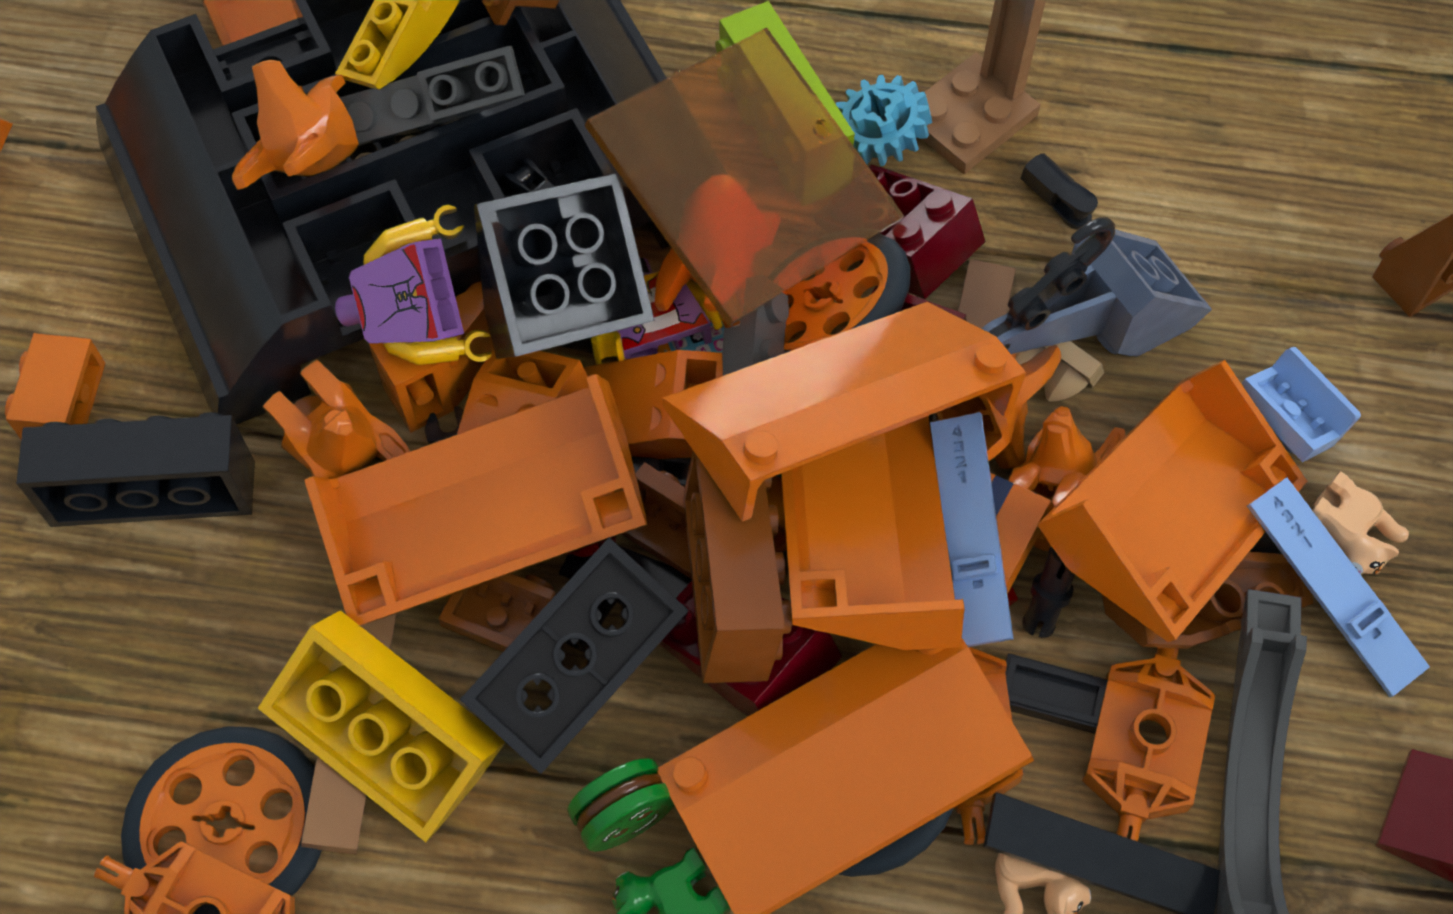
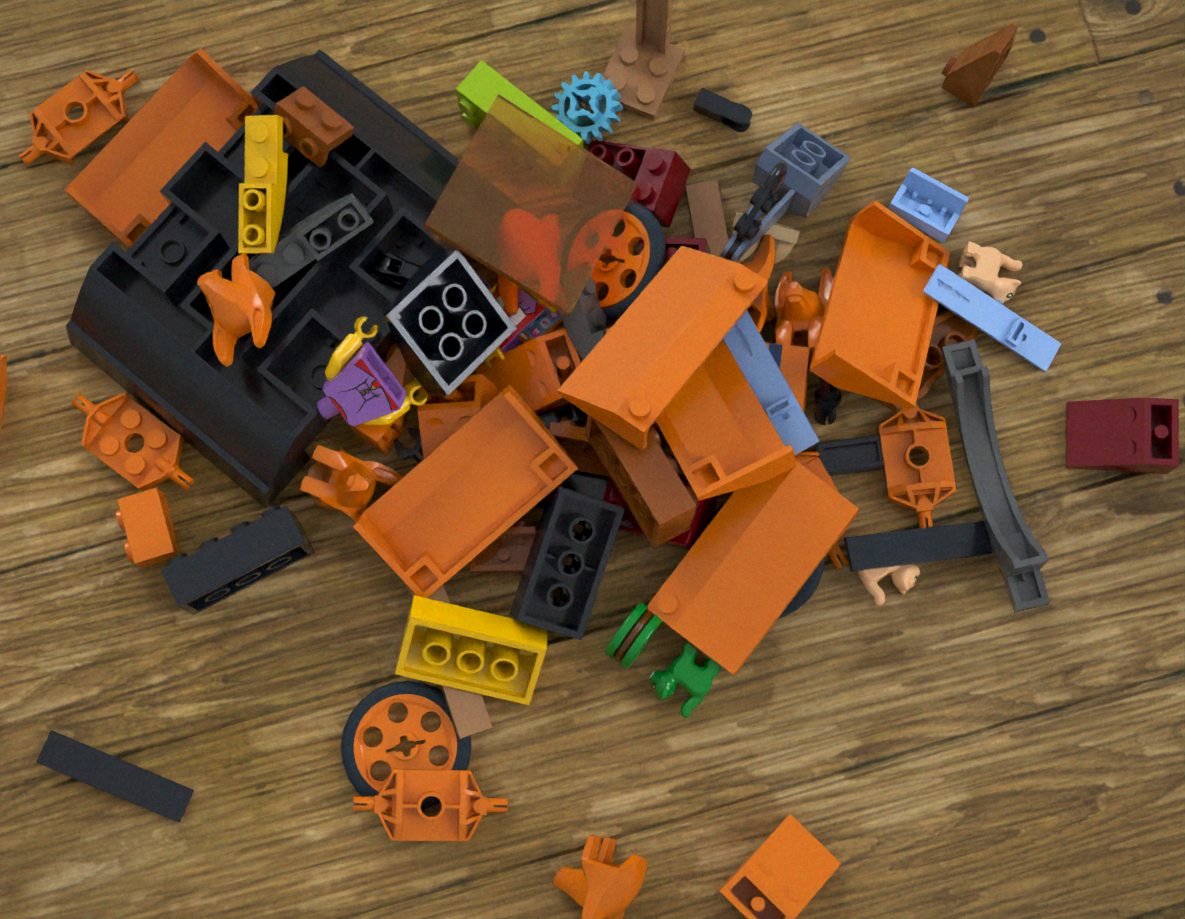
camera: 20 degrees left, 15 degrees up
none -> orange plate [71,392,195,491]

